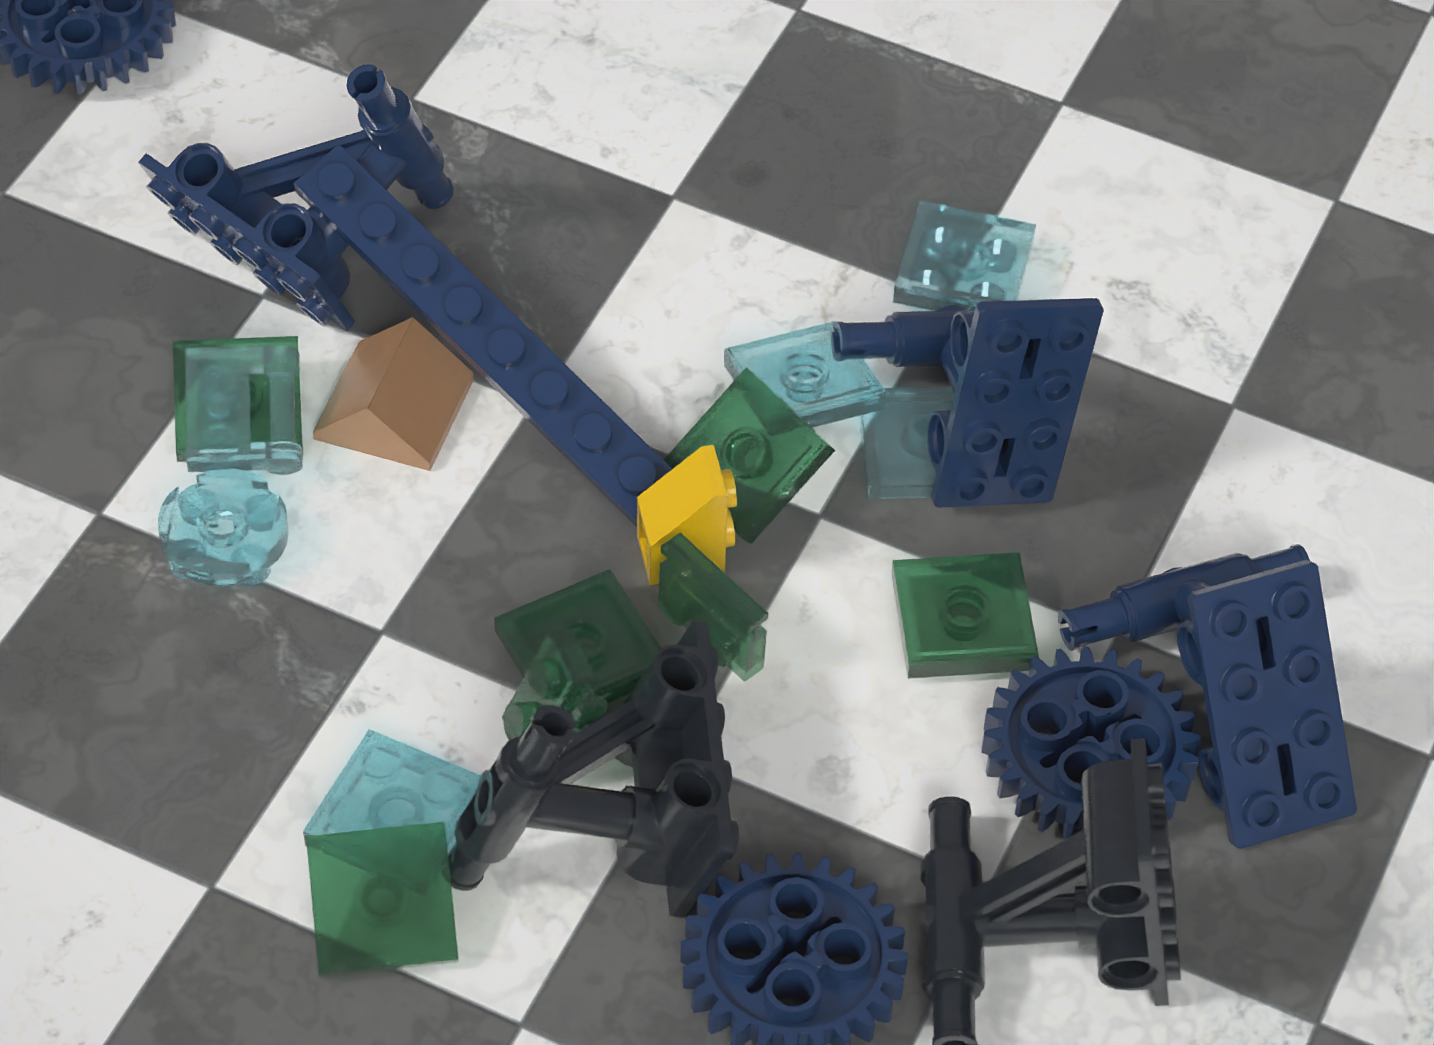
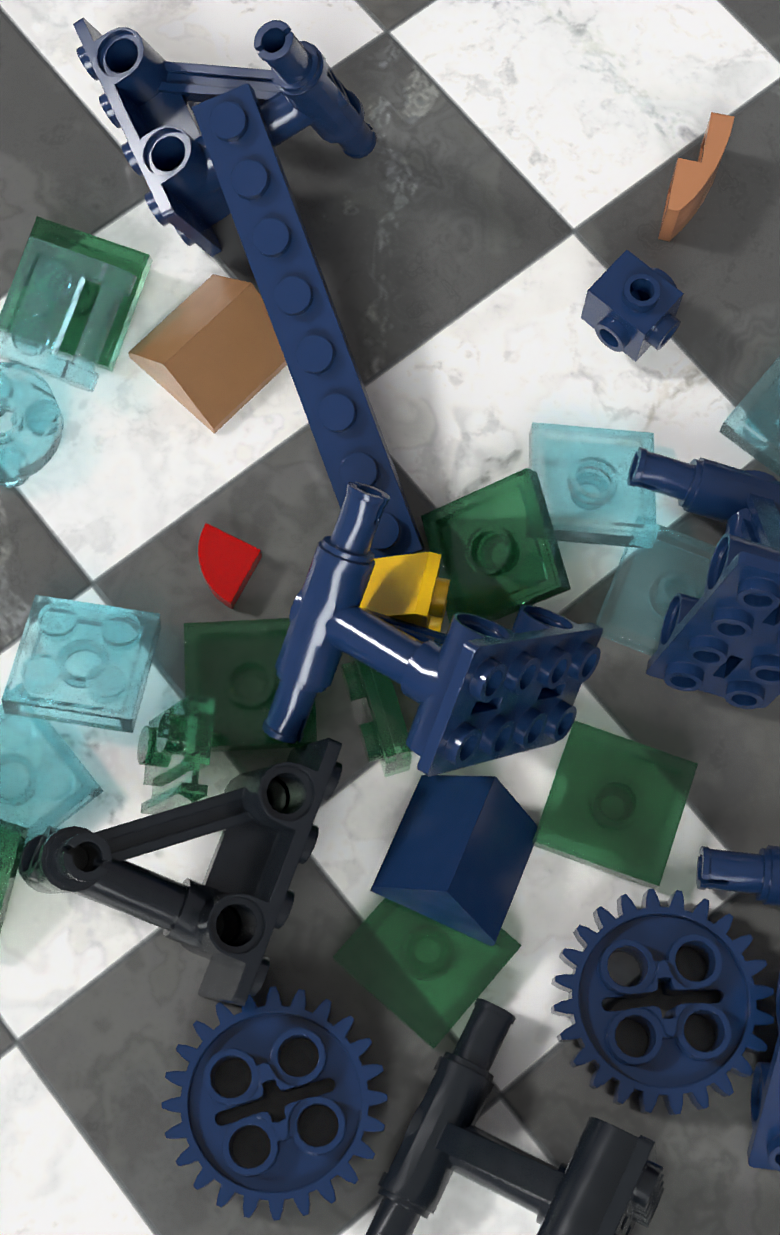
camera: 25 degrees right, 20 degrees up
none -> clear light blue plate [1,595,161,733]
none -> red tile [198,523,262,609]
none -> dark blue plate [262,482,603,777]
none -> clear green plate [332,898,522,1050]
none -> dark blue slope [370,775,540,947]
none -> dark blue brick [581,250,684,362]
none -> nougat slope [658,112,735,242]

